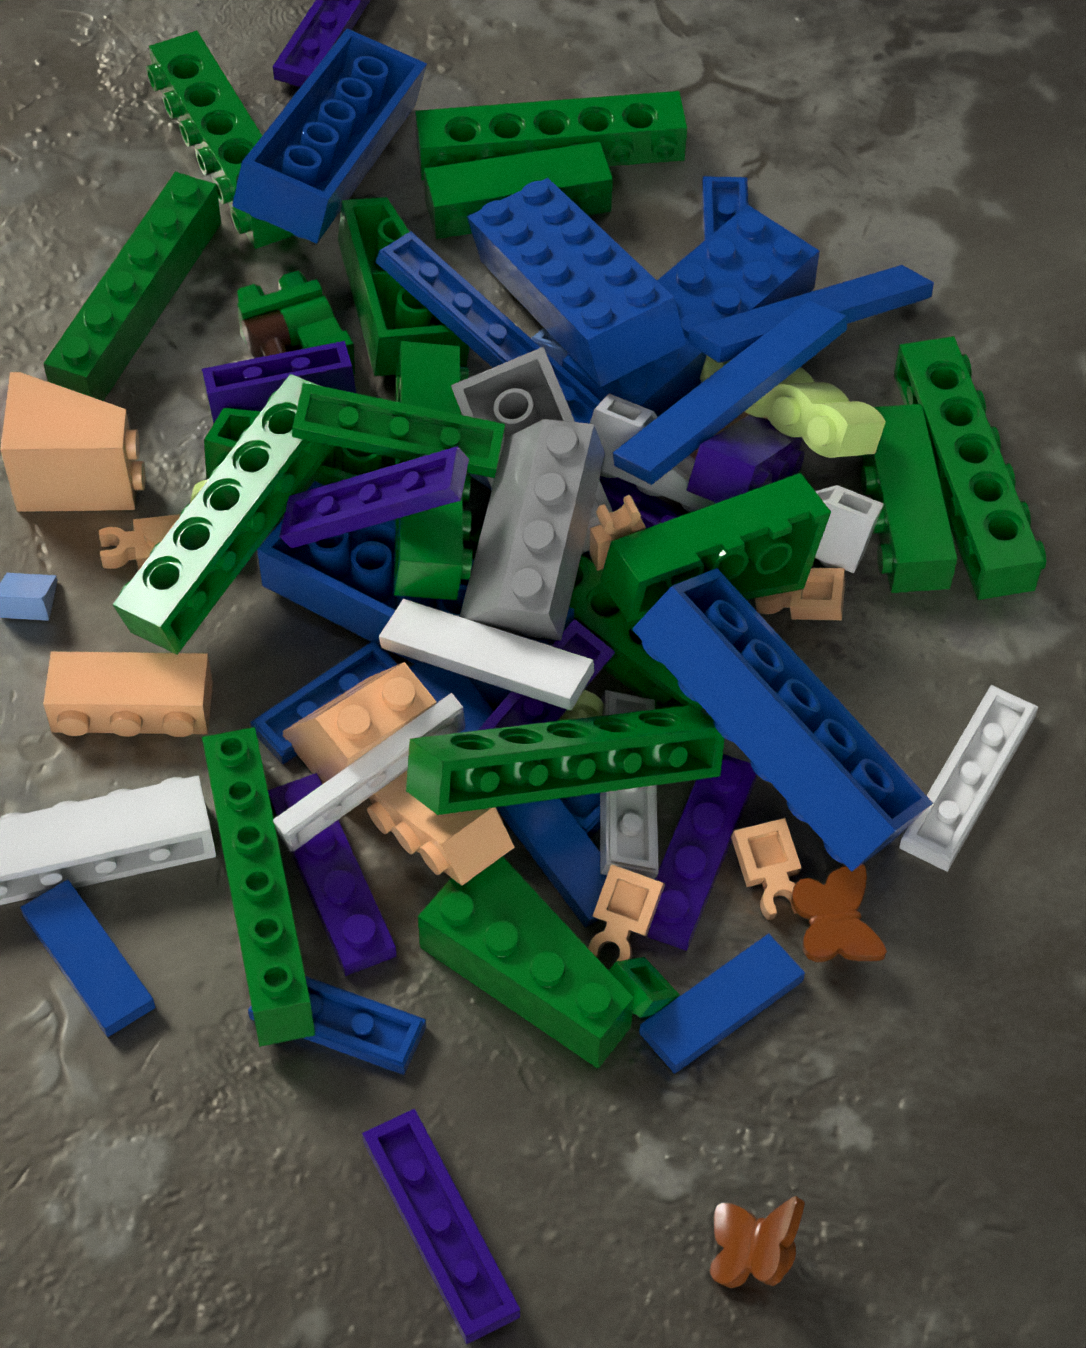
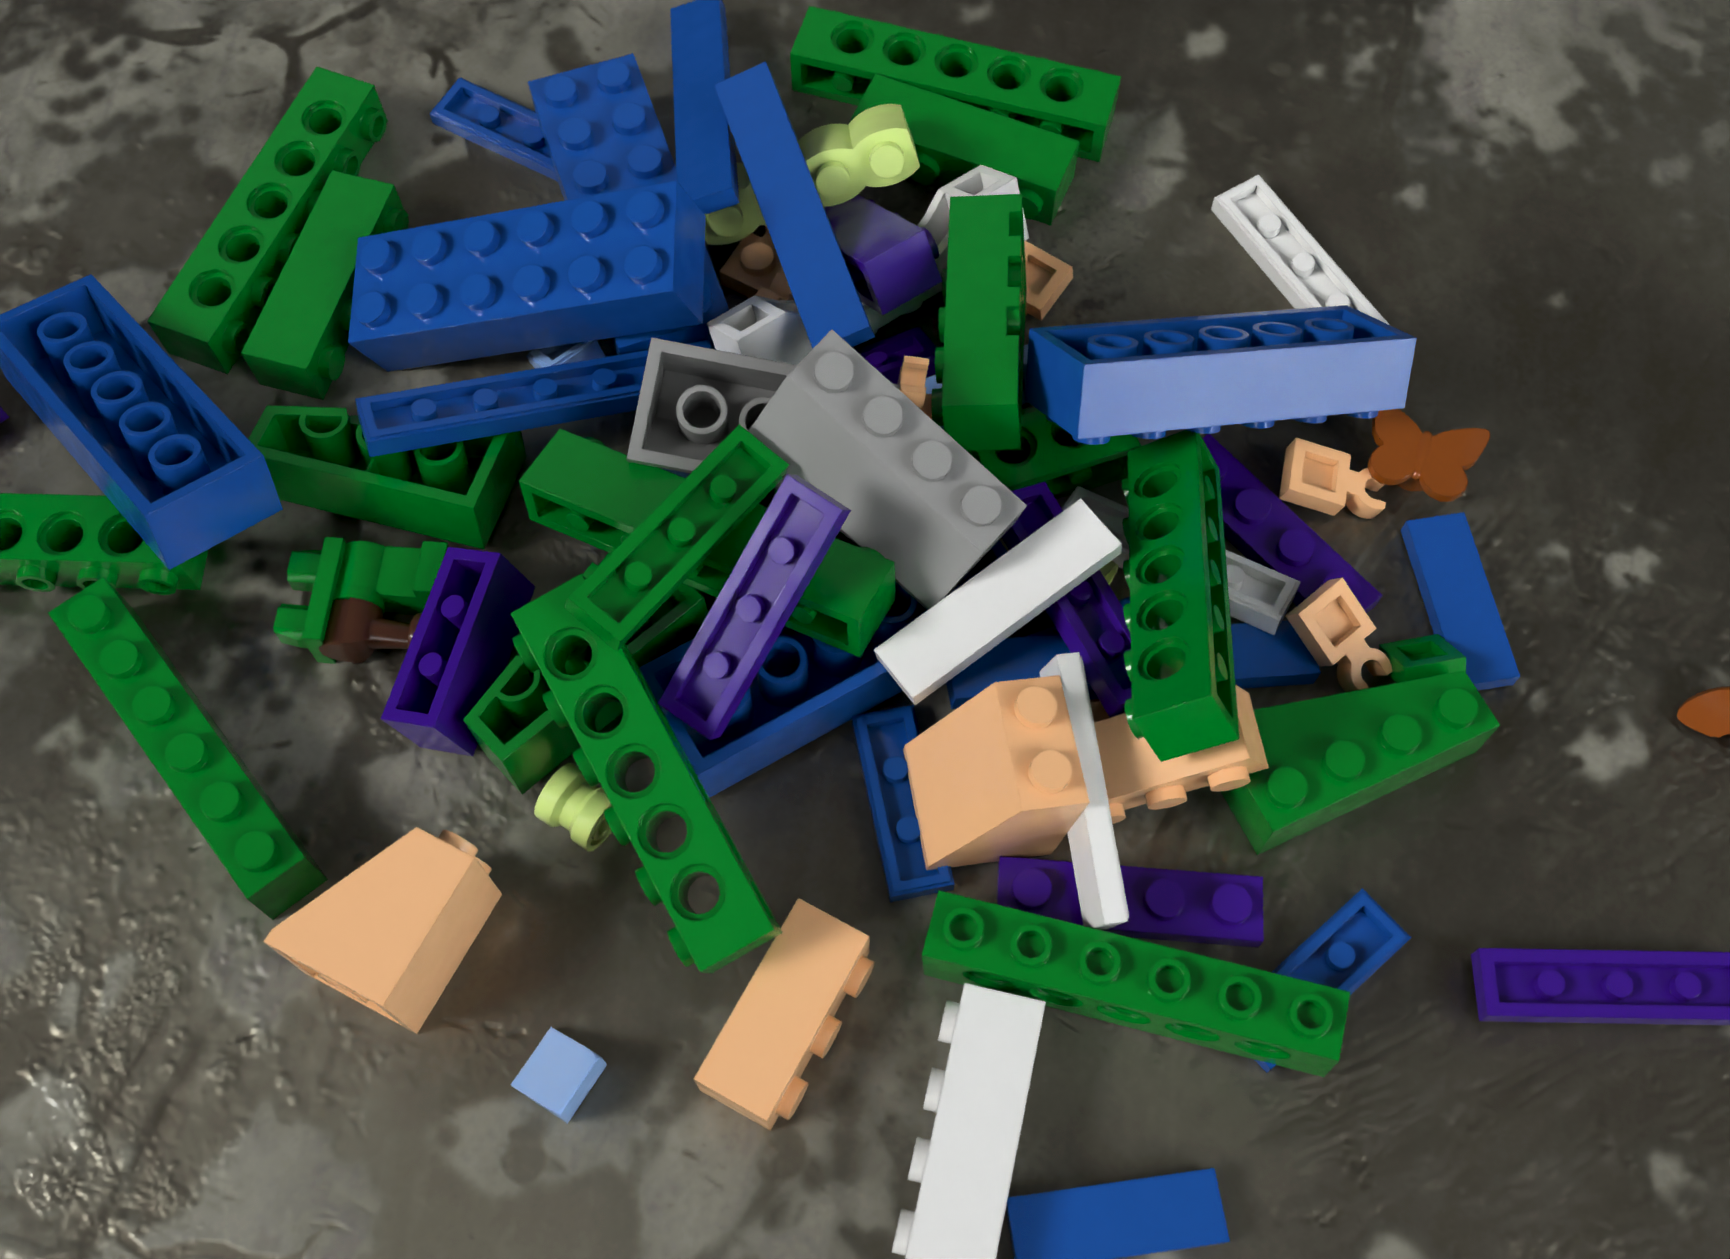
camera: 60 degrees left, 10 degrees up
light nougat plate [99,514,180,570] -> none

